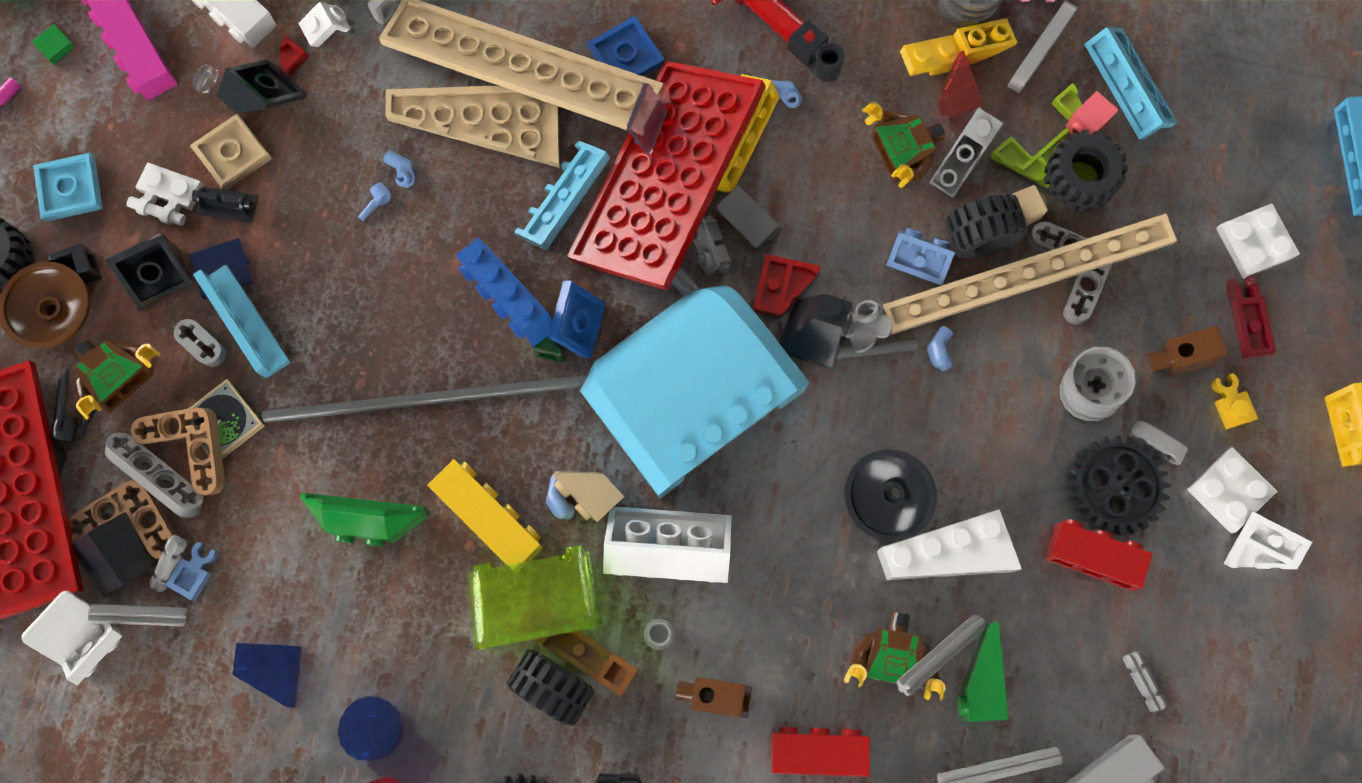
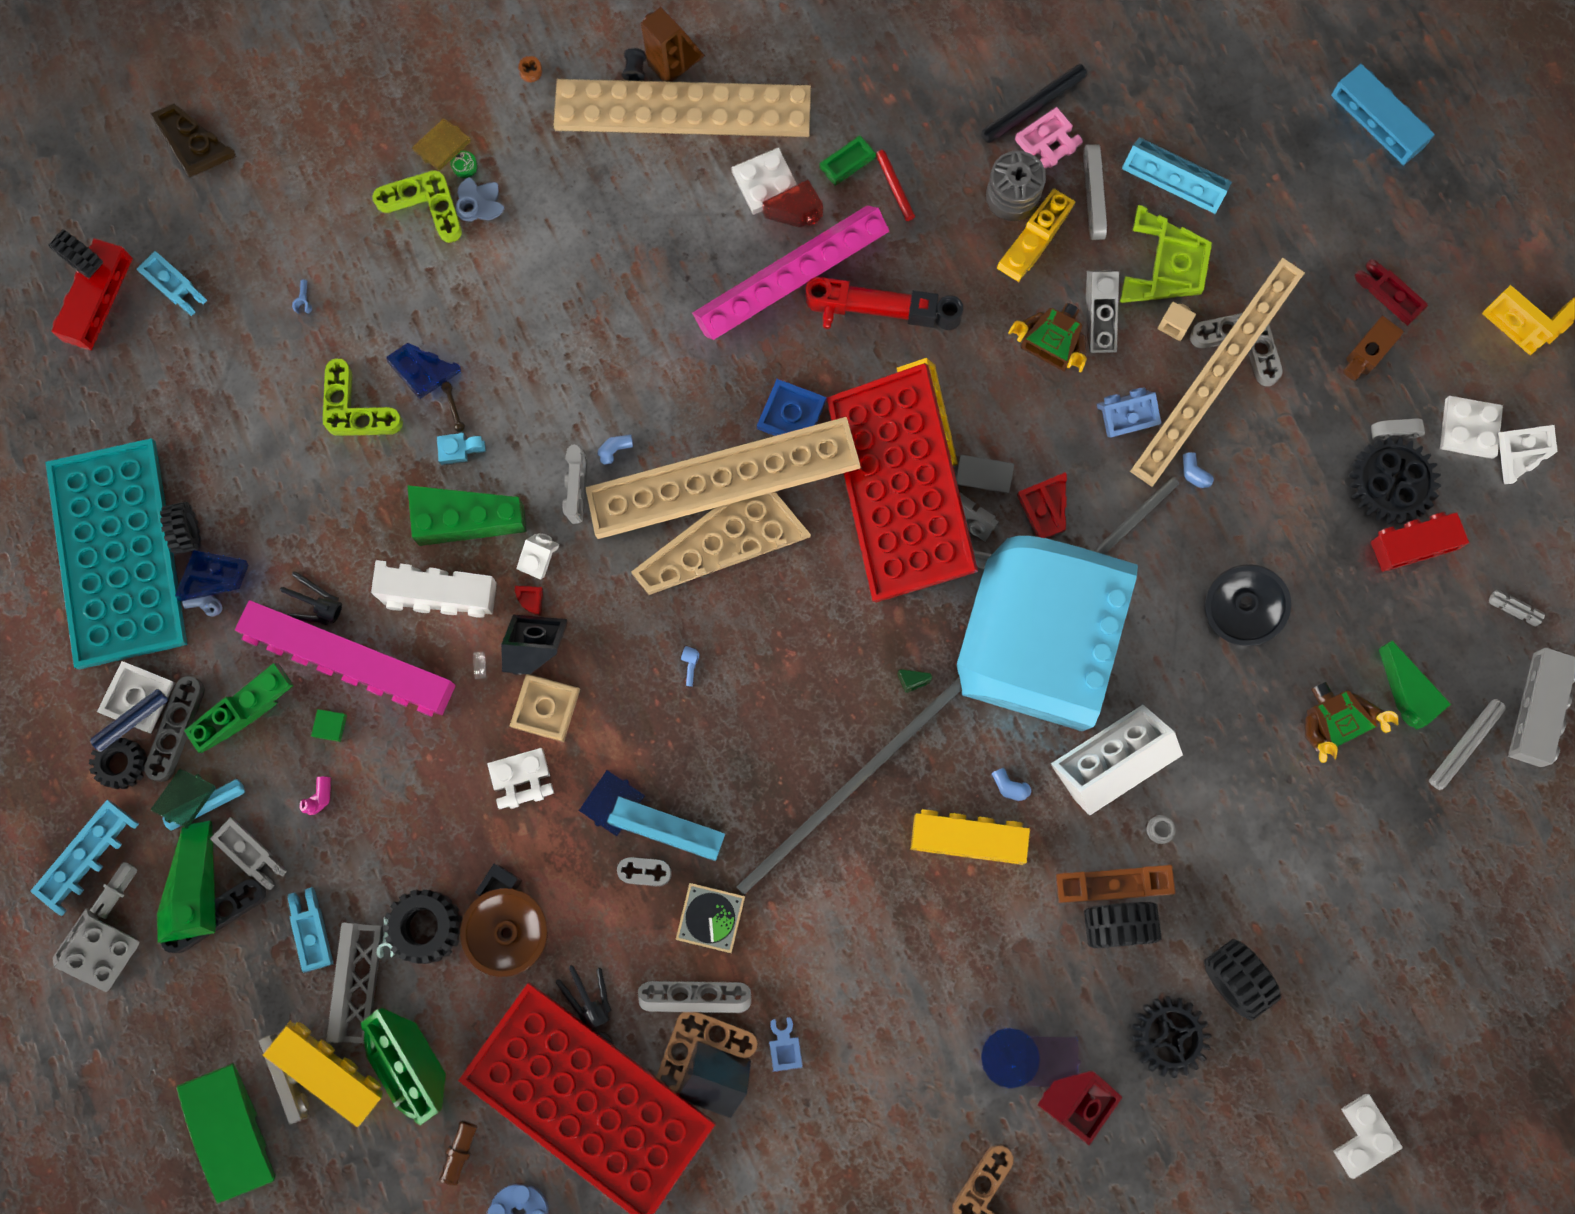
camera: 35 degrees left, 0 degrees up
white bracket [22,591,122,685] -> none
medium azure plate [33,153,103,222] -> none
torso [74,340,161,420] -> none
light grey axle [88,604,188,626] -> none
black slope [106,233,193,309] -> none
medium nougat beam [131,407,225,495] -> none
light grey axle [149,535,187,592] -> none
black hinge [192,187,259,223] -> none
clear blue wing [232,643,302,708] -> none
green wedge [301,492,430,547] -> none
medium blue arm [383,150,416,188] -> none
blue brick [456,237,552,347] -> none
clear neon green windscreen [467,545,604,650] -> none
medium azure hinge [514,141,610,250] -> none
blue tile [548,280,606,358] -> none
tan slope [552,471,624,522] -> none
piece [626,83,668,154] -> none
reddish brown torso [676,677,752,719] -> none
red brick [770,726,870,777] -> none
medium blue arm [772,80,802,108] -> none
black slope [779,294,853,369] -> none
light grey plate [845,300,893,353] -> none
white wedge [877,510,1022,581] -> none
light grey axle [897,615,986,696] -> none
clear red slope [936,50,984,120] -> none
black tyre [945,194,1029,258] -> none
black tyre [1044,130,1128,213] -> none
light grey wheel [1059,347,1136,422] -> none
coral brick [1066,91,1119,135] -> none
yellow plate [1211,373,1258,430] -> none
white plate [1216,203,1300,279] -> none

